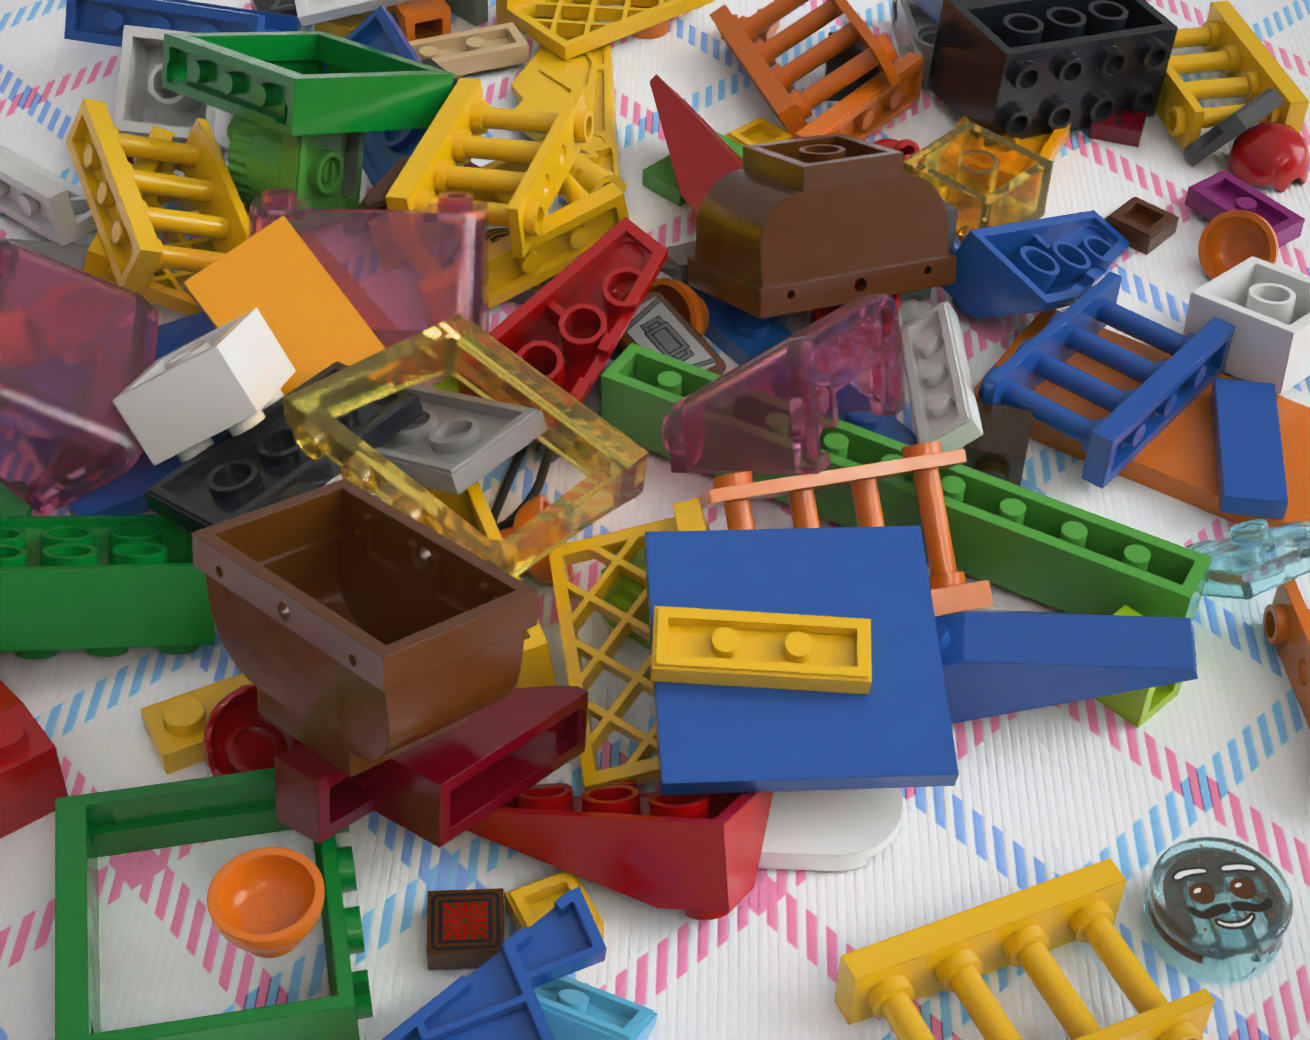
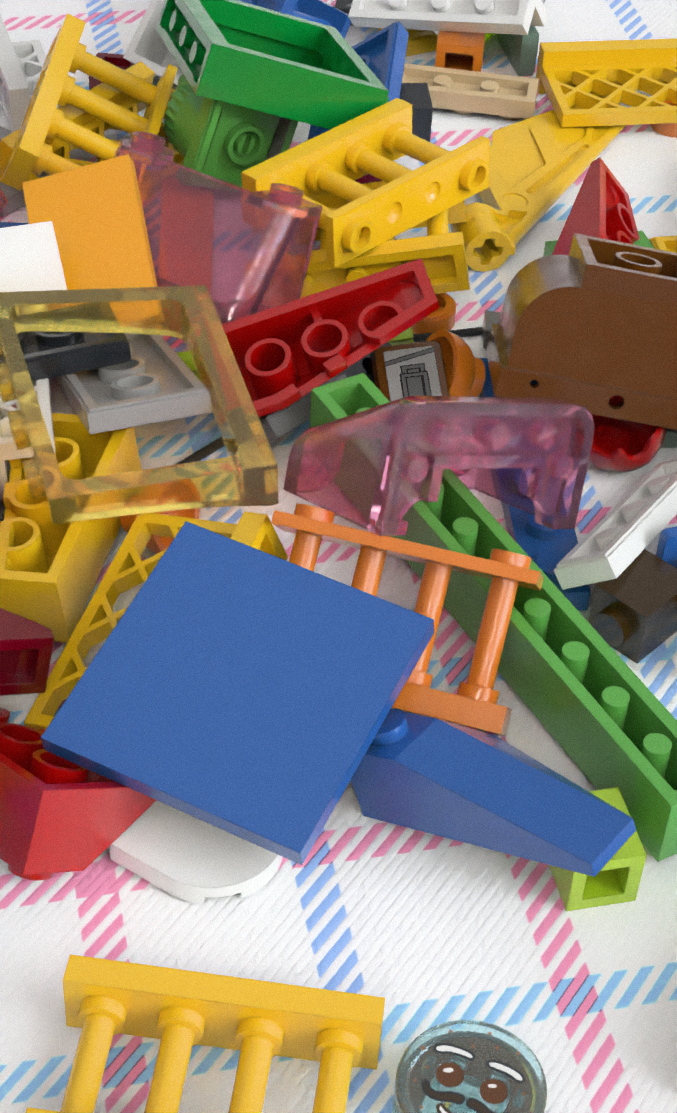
camera: 30 degrees right, 0 degrees up
yellow tile [650,606,872,694] -> none

